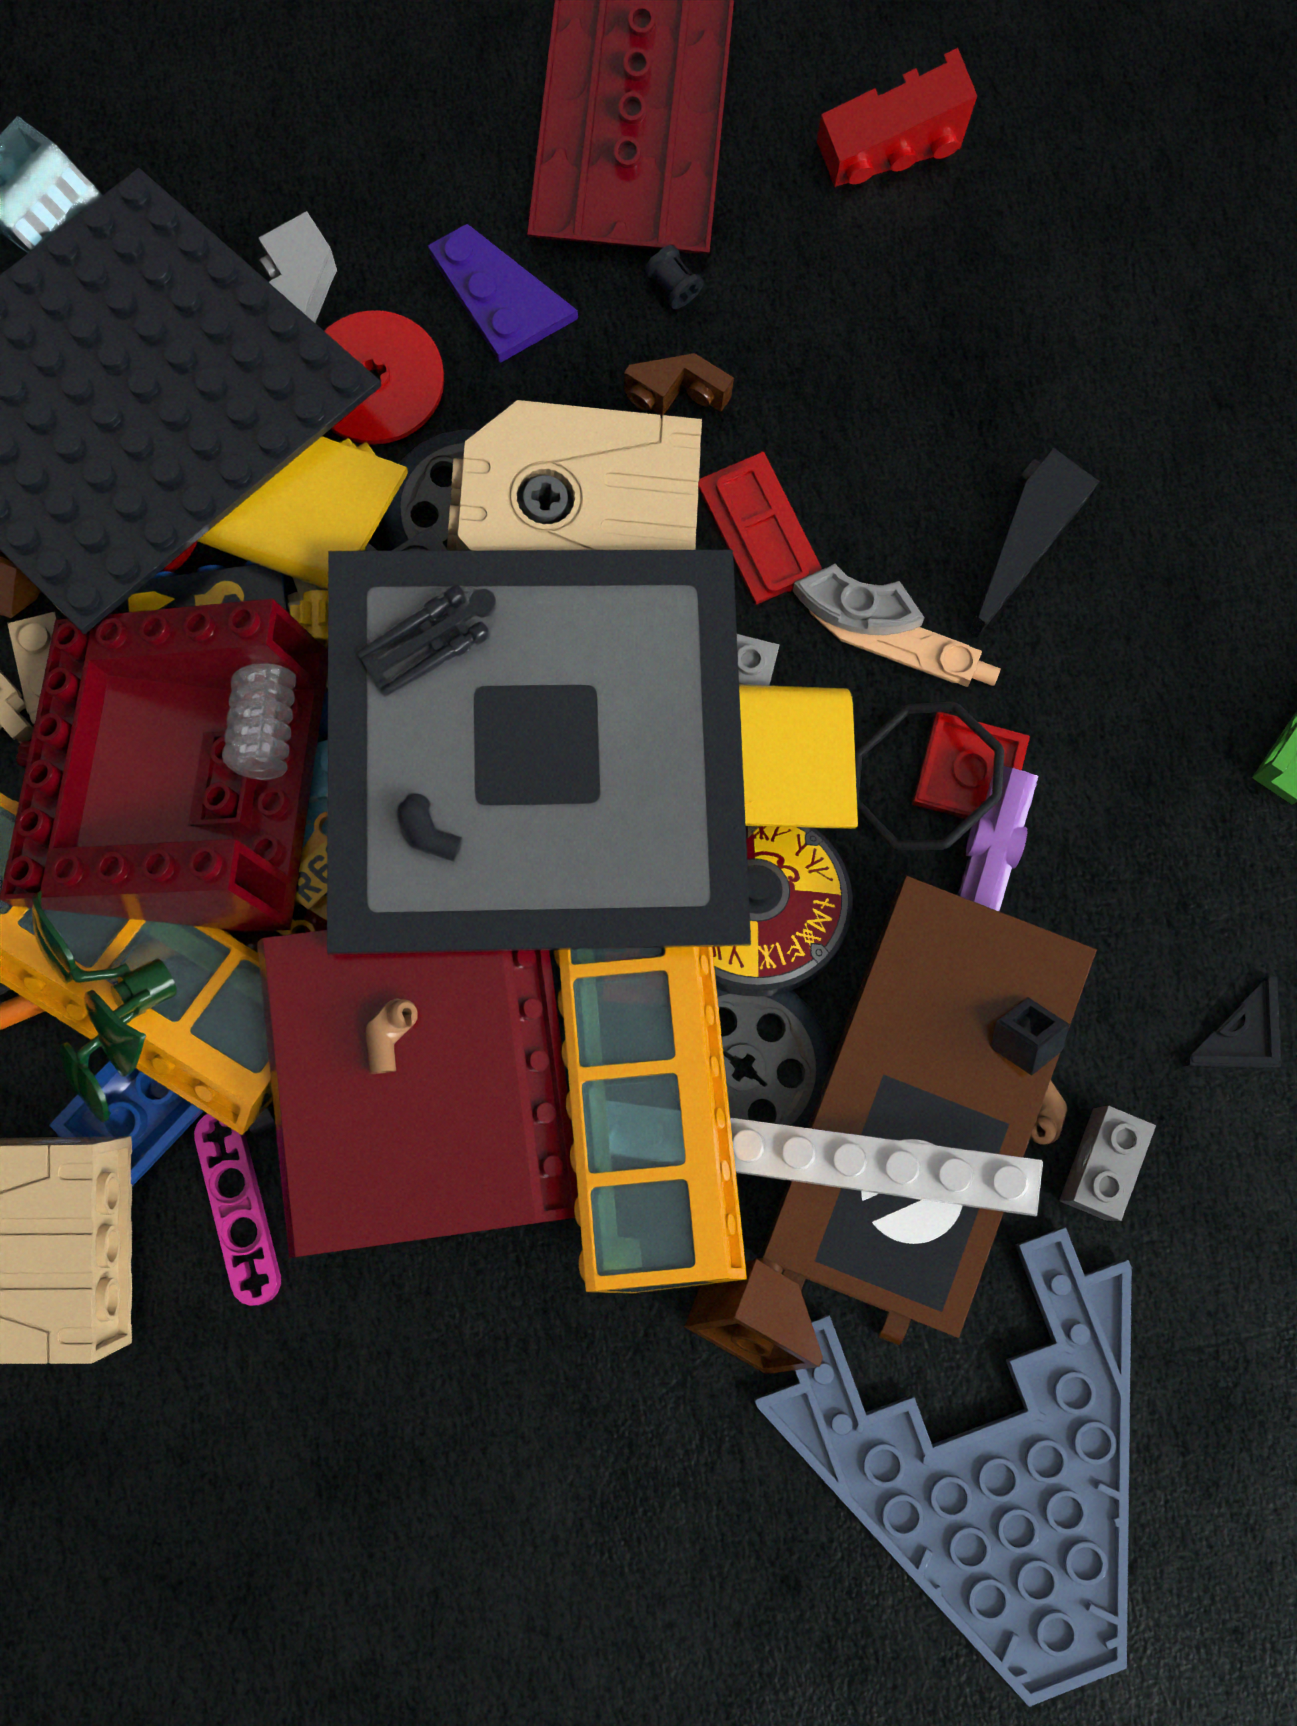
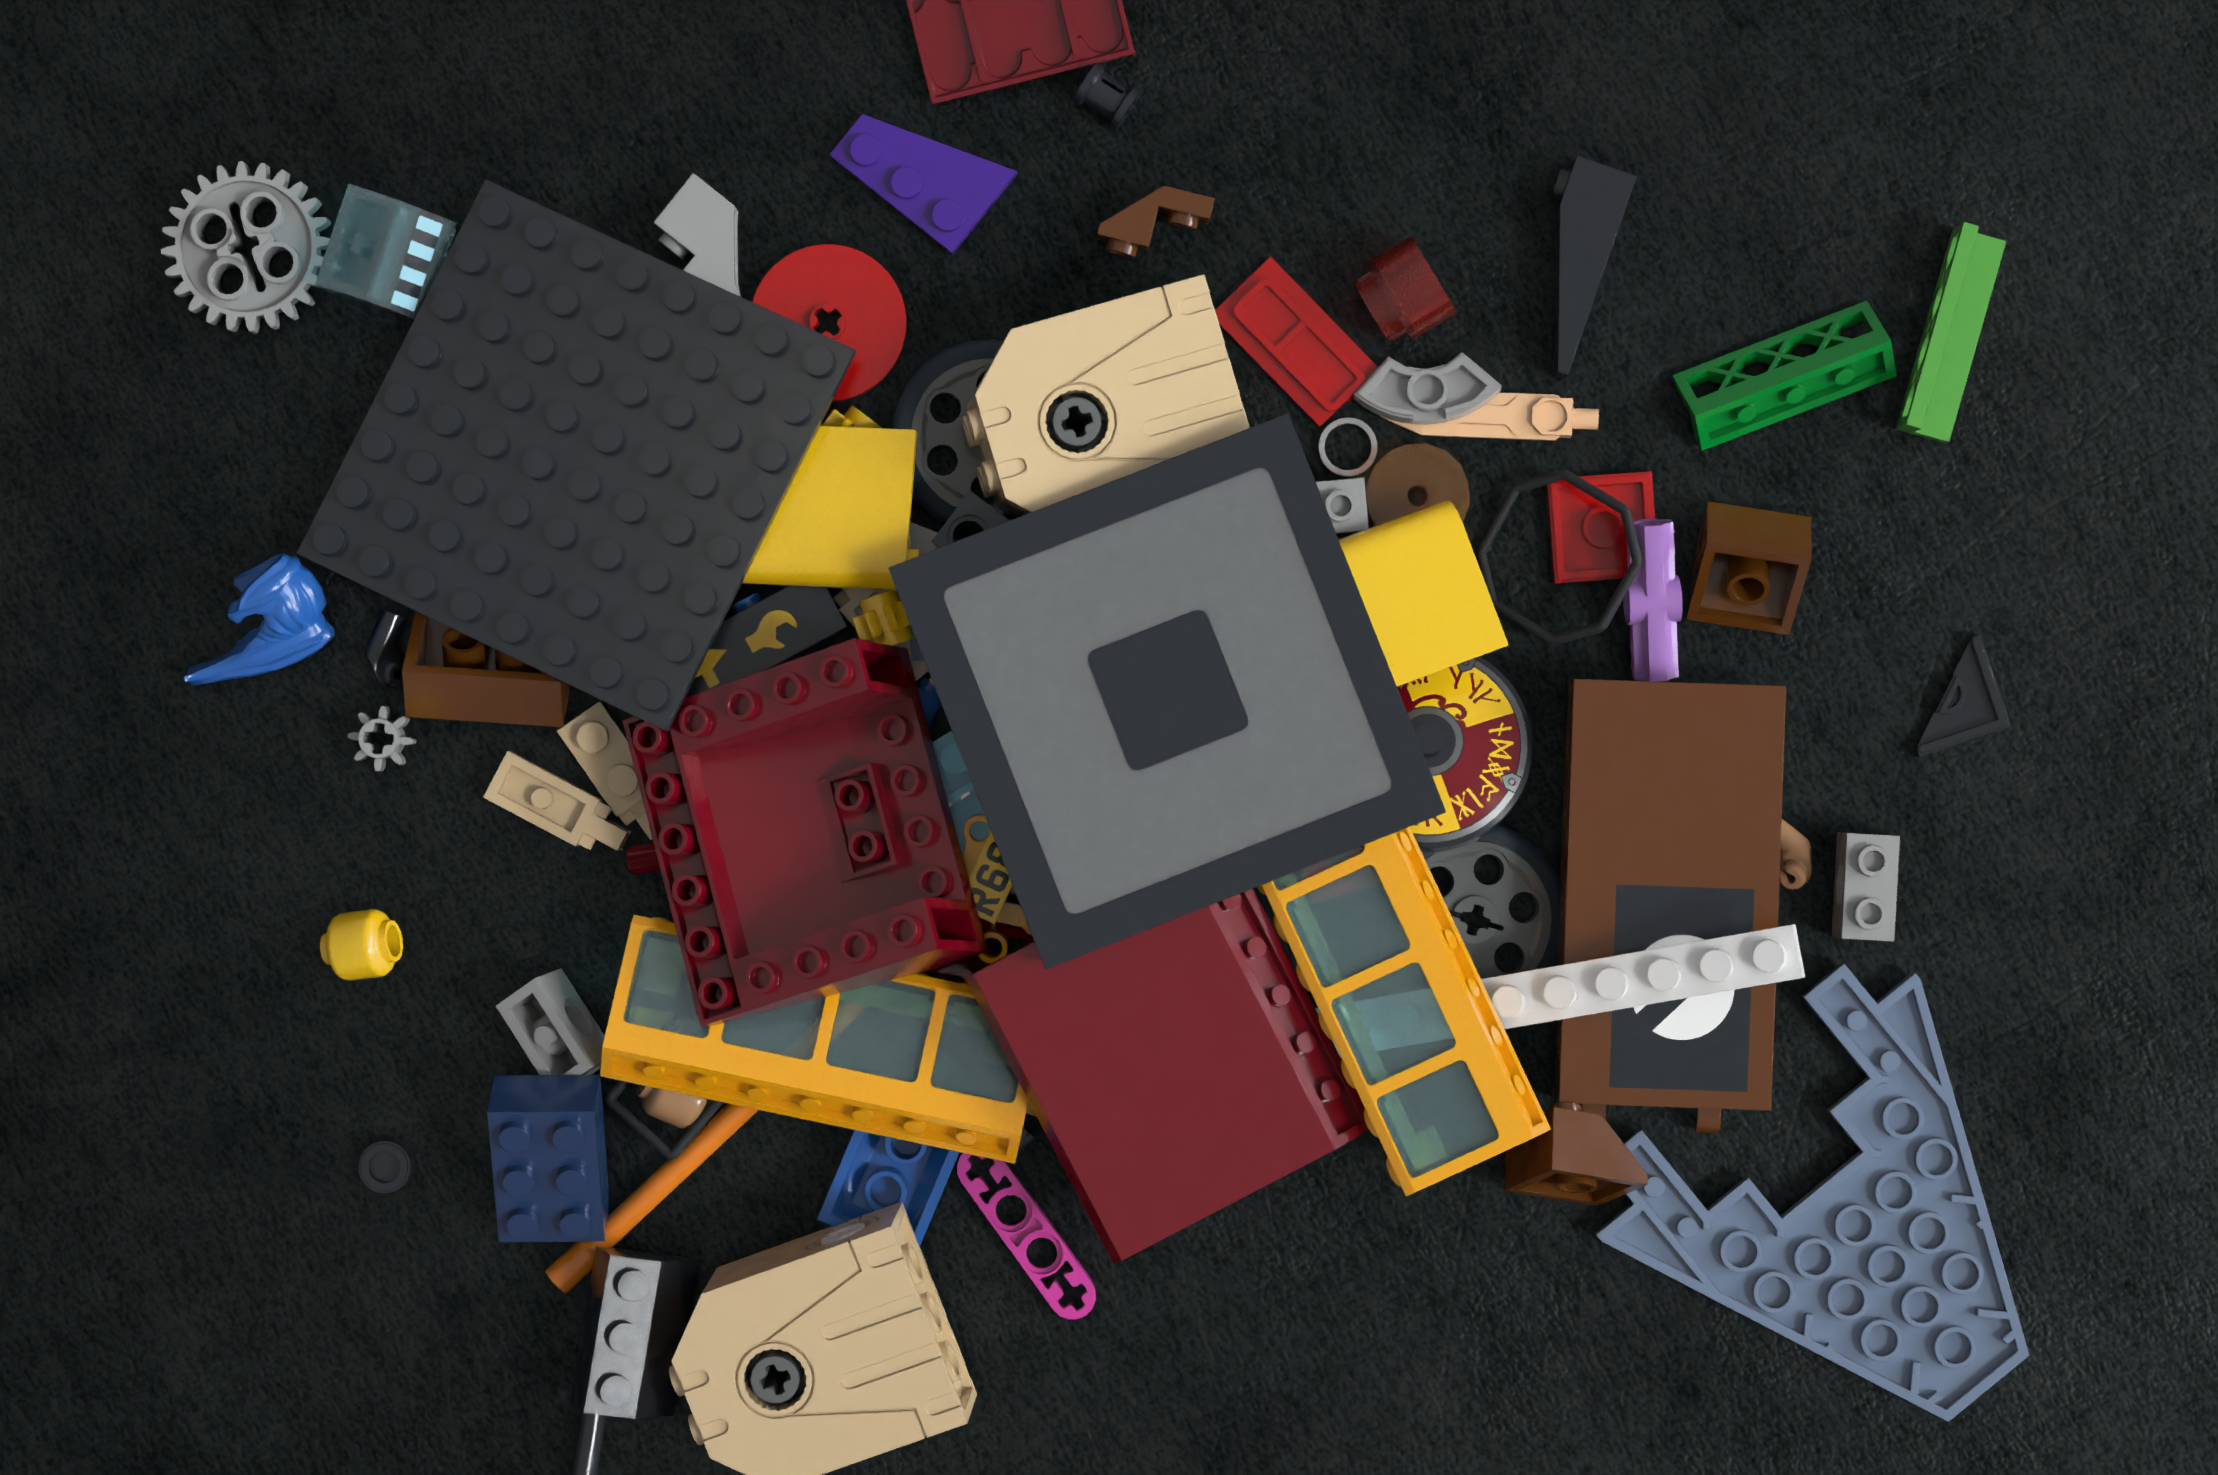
camera: 10 degrees left, 10 degrees up
dark green plant [32,891,177,1123] -> none
clear piece [222,663,297,780] -> none
black piece [357,585,497,697] -> none
medium nougat arm [365,998,418,1074] -> none
black arm [397,793,463,862] -> none
black slope [991,997,1070,1076] -> none
none -> light grey piece [1318,417,1377,477]
none -> clear red piece [1355,236,1457,340]
none -> clear orange plate [1365,443,1470,526]
none -> green fence [1672,301,1897,451]
none -> reddish brown slope [1686,501,1812,635]

